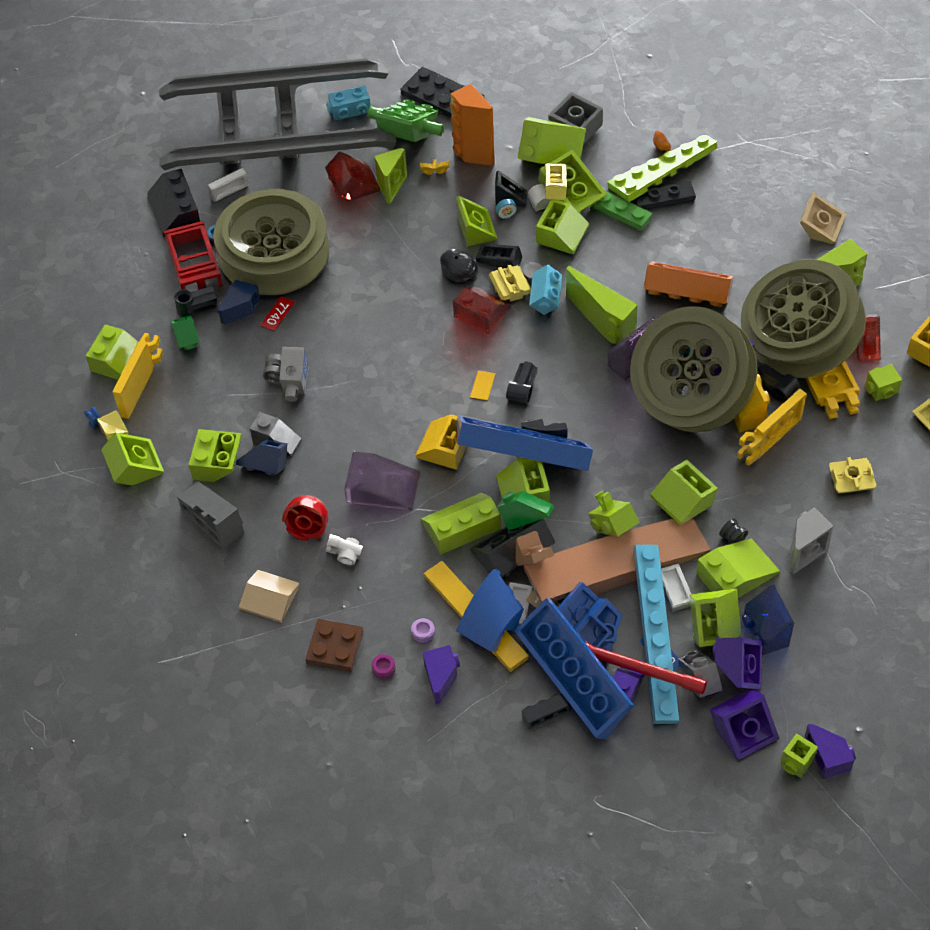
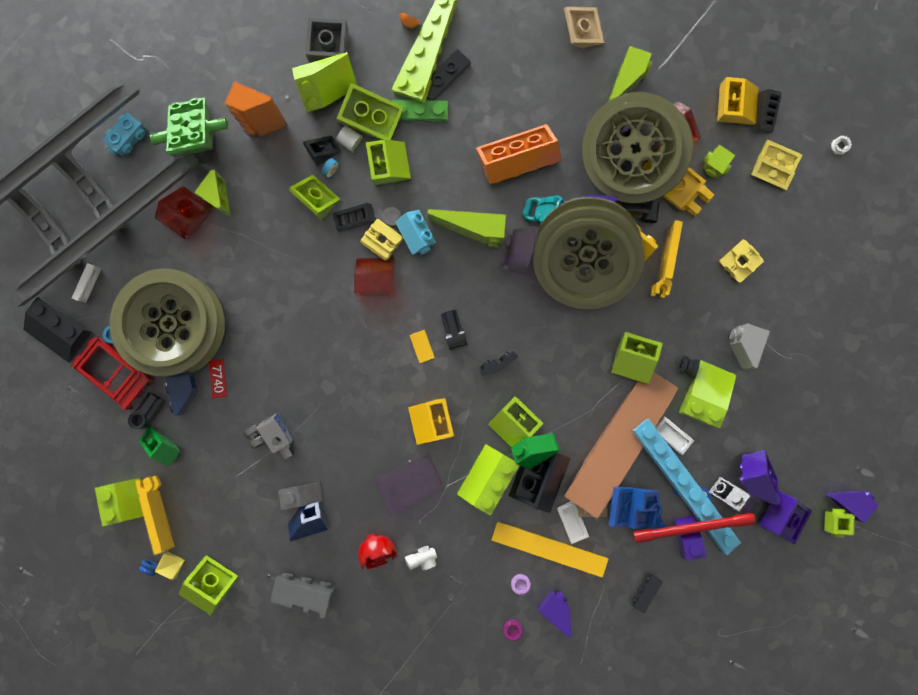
camera: 30 degrees left, 30 degrees up
lime slope [188,429,242,482] -> none
tan slope [239,570,300,623] -> none
reddish brown plate [305,619,364,672] -> none
black plate [400,66,485,118] -> none
yellow piece [420,159,449,175] -> none
black hair [440,249,478,283] -> none
blue arch [456,415,593,471] -> none
blue slope [456,569,524,652] -> none
blue arch [514,598,634,740] -> none
medium nougat slope [516,531,555,566] -> none
light yellow slope [545,164,567,200] -> none
lime brick [588,491,640,536] -> none
lime slope [689,589,742,647] -> none
clear blue slope [742,584,794,655] -> none

